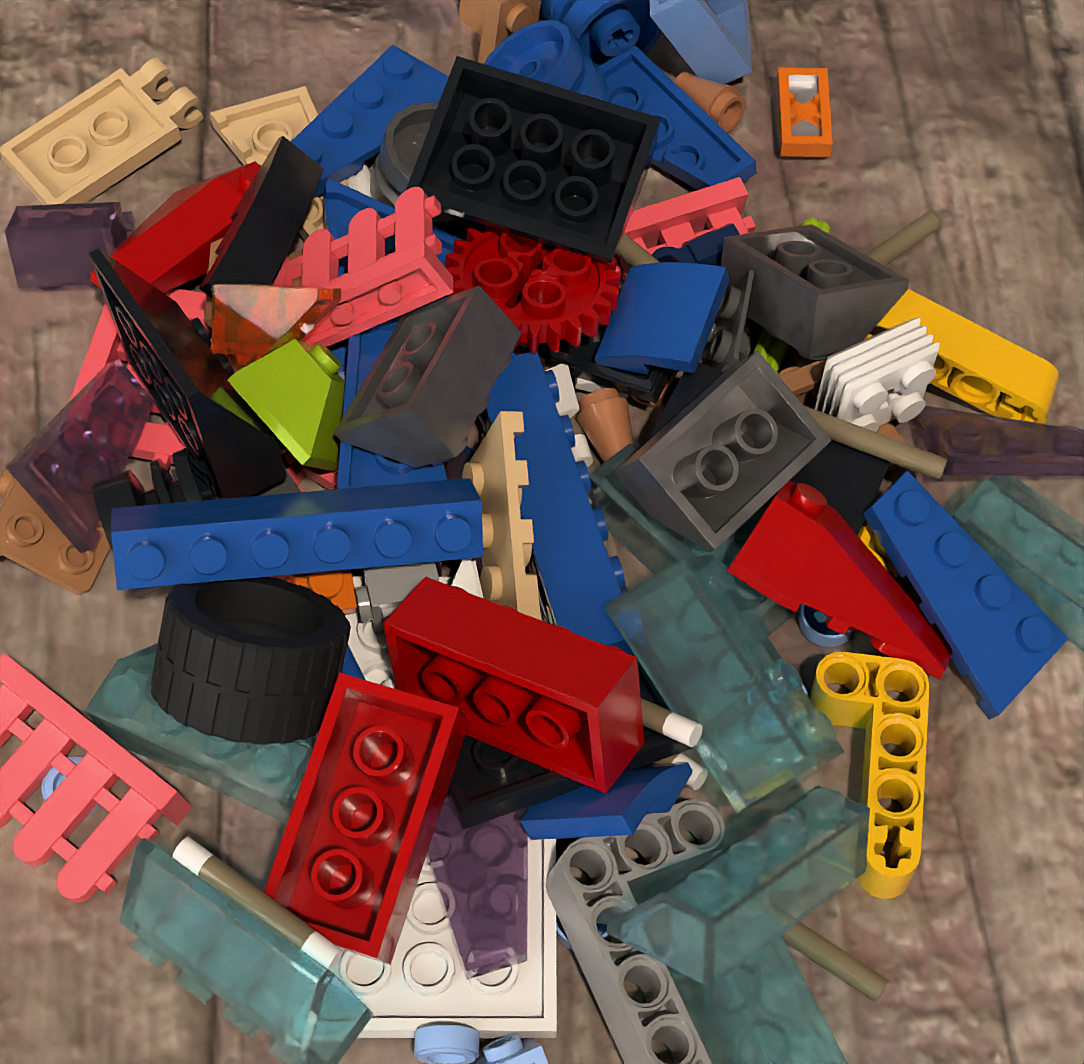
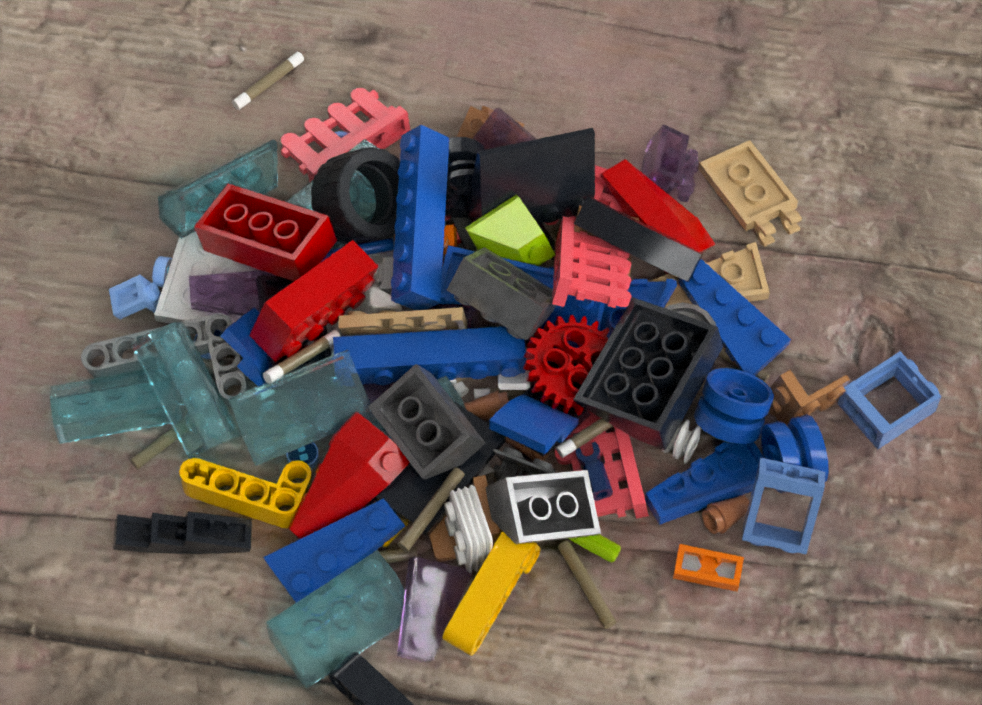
camera: 100 degrees right, 0 degrees up
dark tan bar [173,836,343,973] -> none
clear orange slope [211,283,341,366] -> none
none -> black slope [113,511,252,554]

